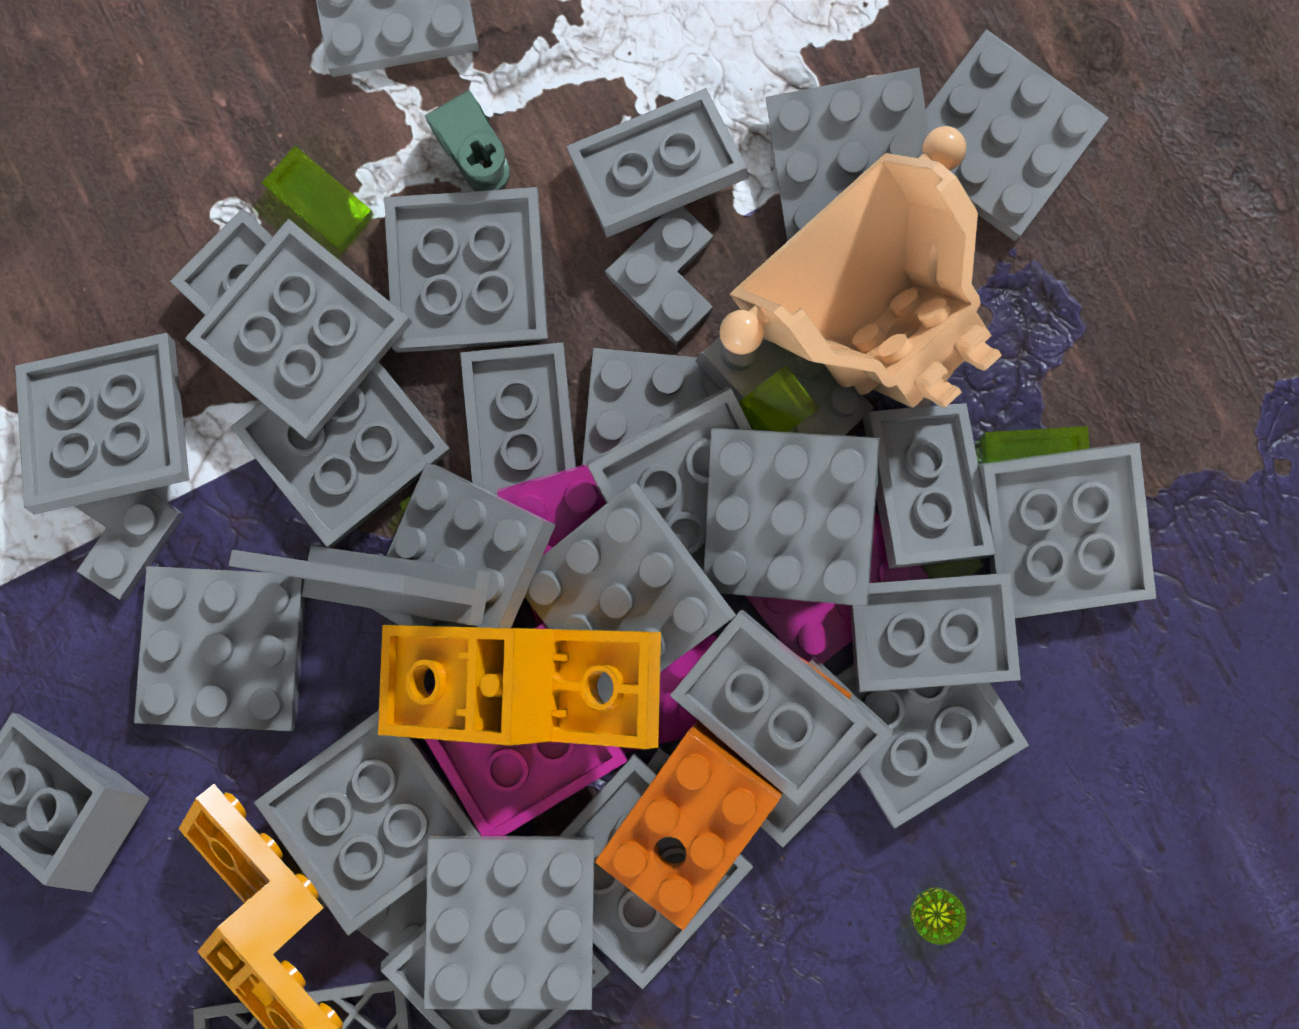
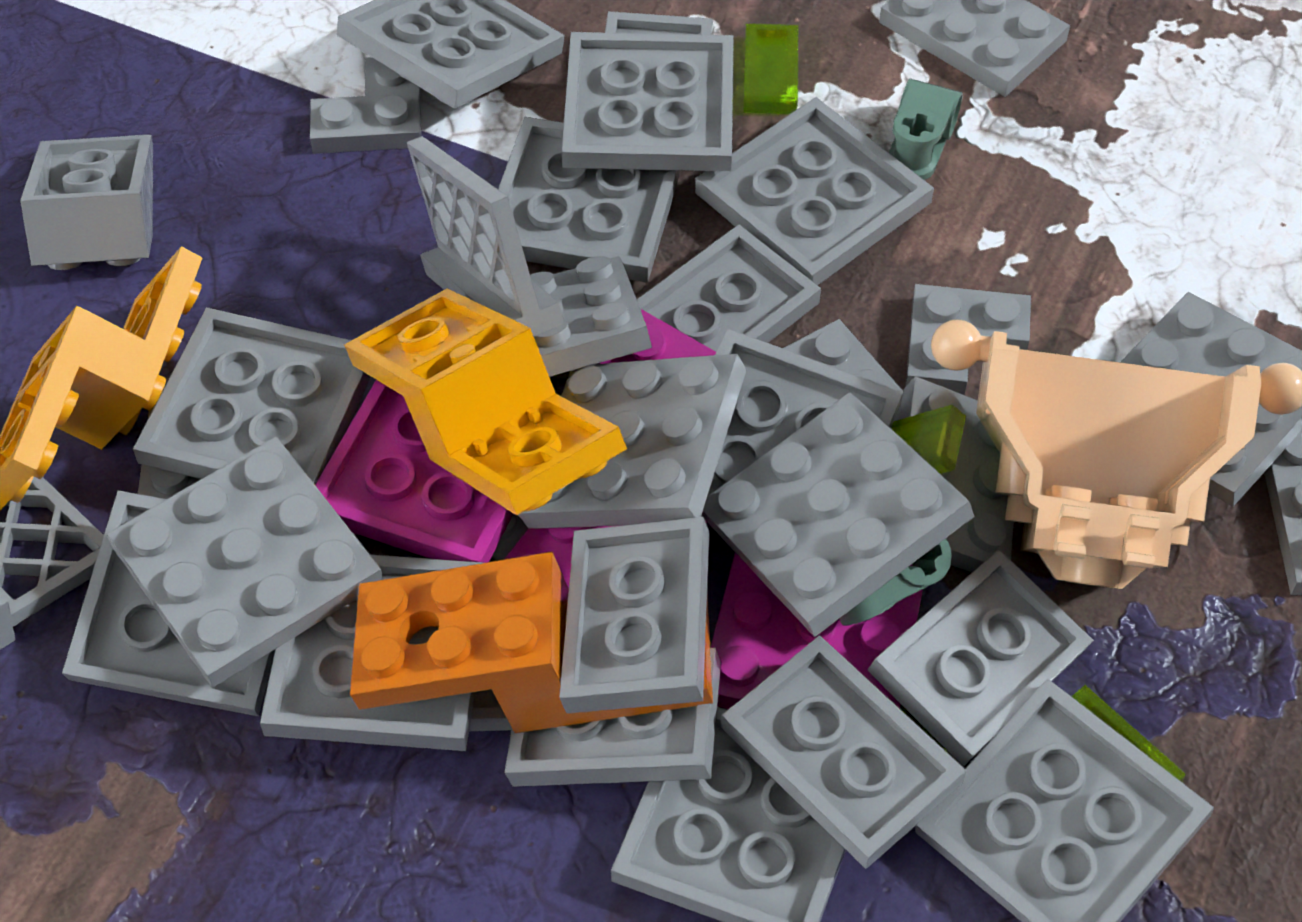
camera: 55 degrees right, 30 degrees down
light grey plate [134,566,306,731] -> none
light grey plate [566,88,748,238] -> none

